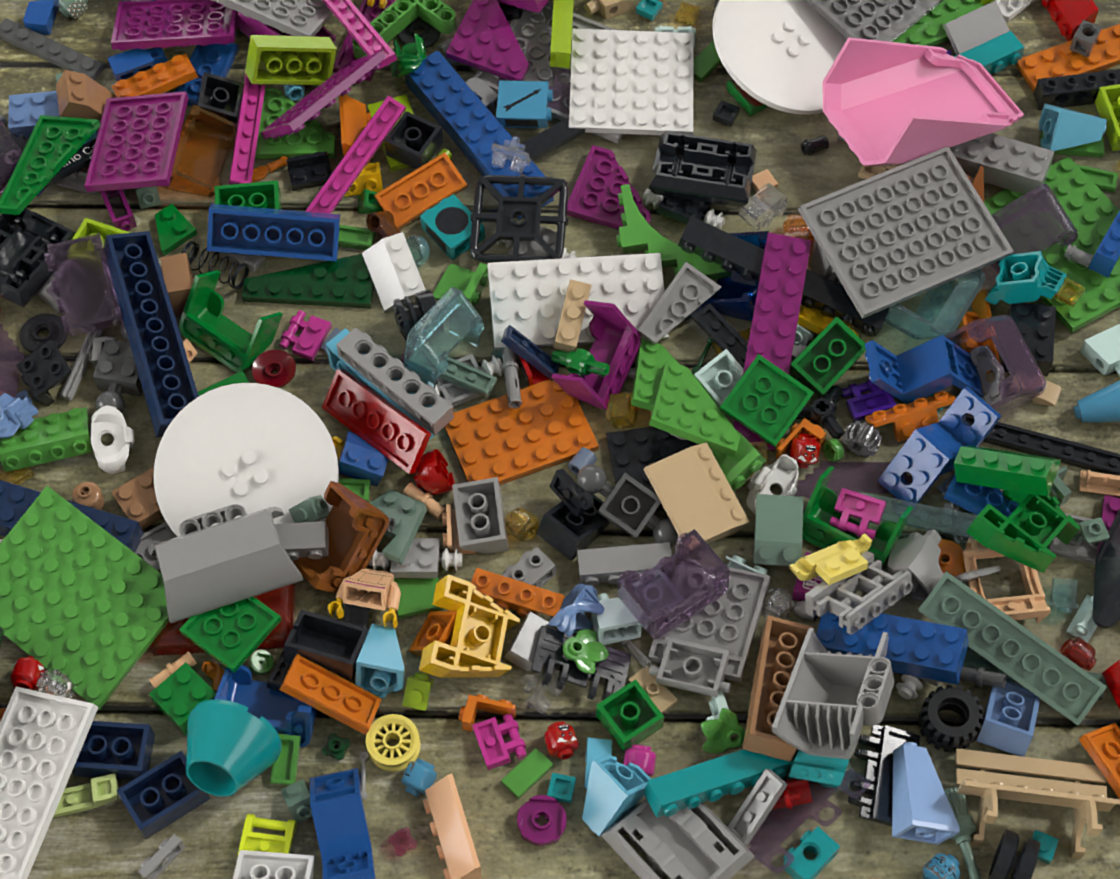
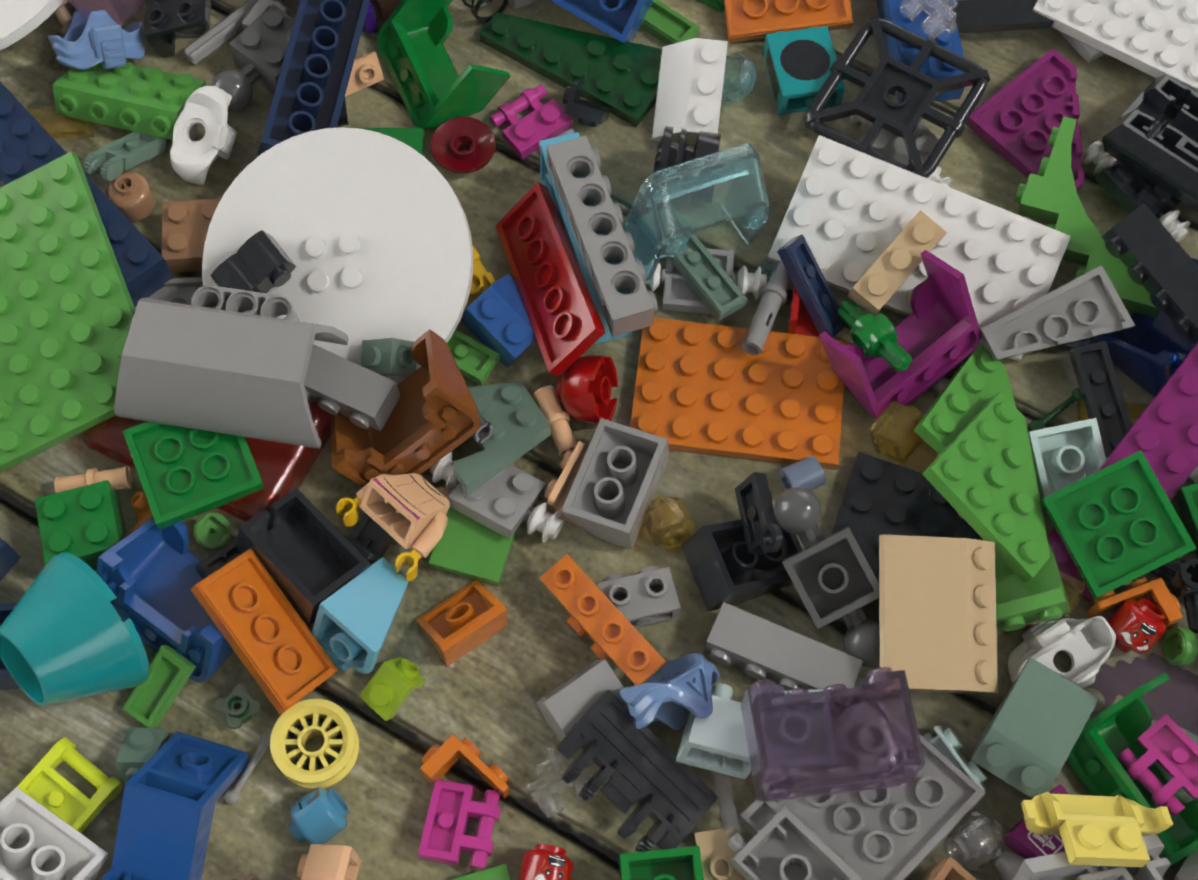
camera: 25 degrees right, 5 degrees up
reddish brown piece [366,211,401,239] -> none
yellow wedge [419,574,520,678] -> none
bright green bracket [433,263,489,313] -> none
bright green plate [563,629,609,674] -> none
none -> sand green hinge [82,132,166,182]
none -> black brick [211,230,296,312]
none -> black bracket [562,79,610,127]

